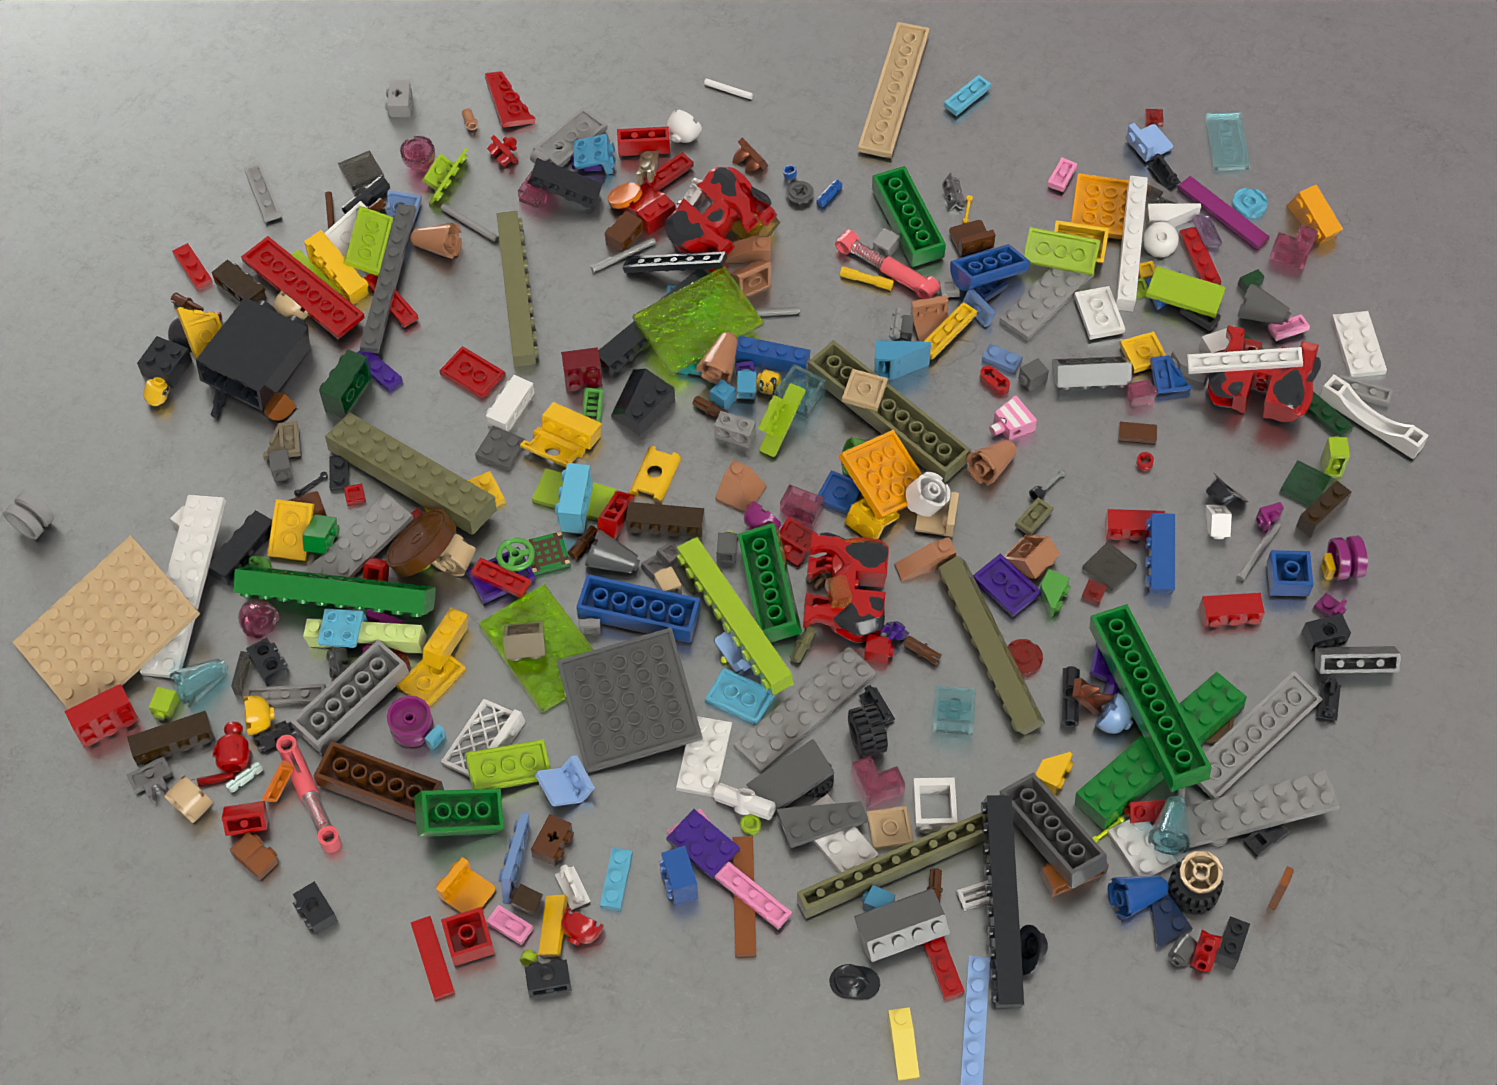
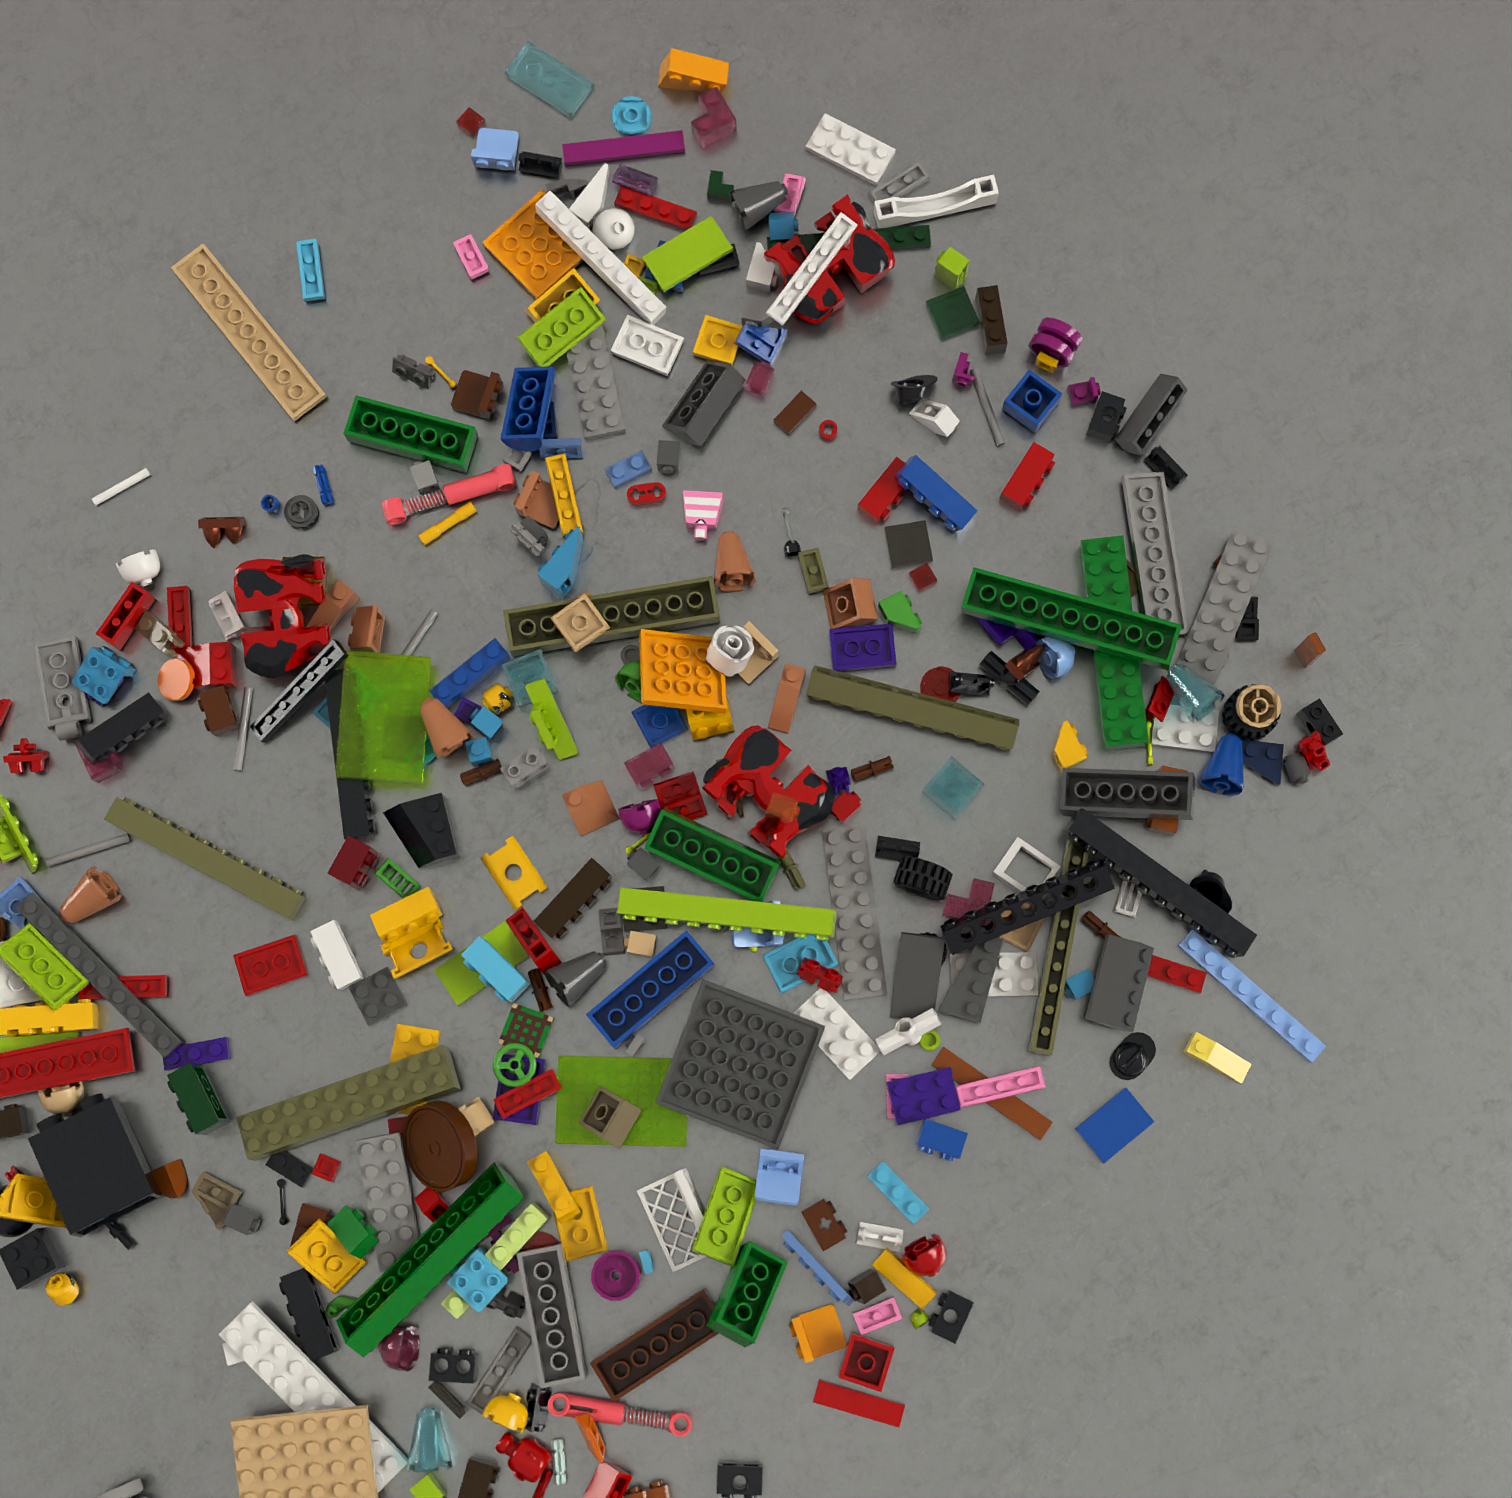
camera: 50 degrees left, 20 degrees up
none -> dark azure brick [769,212,799,240]
none -> red hinge [797,957,843,993]
none -> black brick [940,859,1115,956]
none -> black hinge [949,672,995,696]
none -> blue tile [1075,1087,1154,1163]

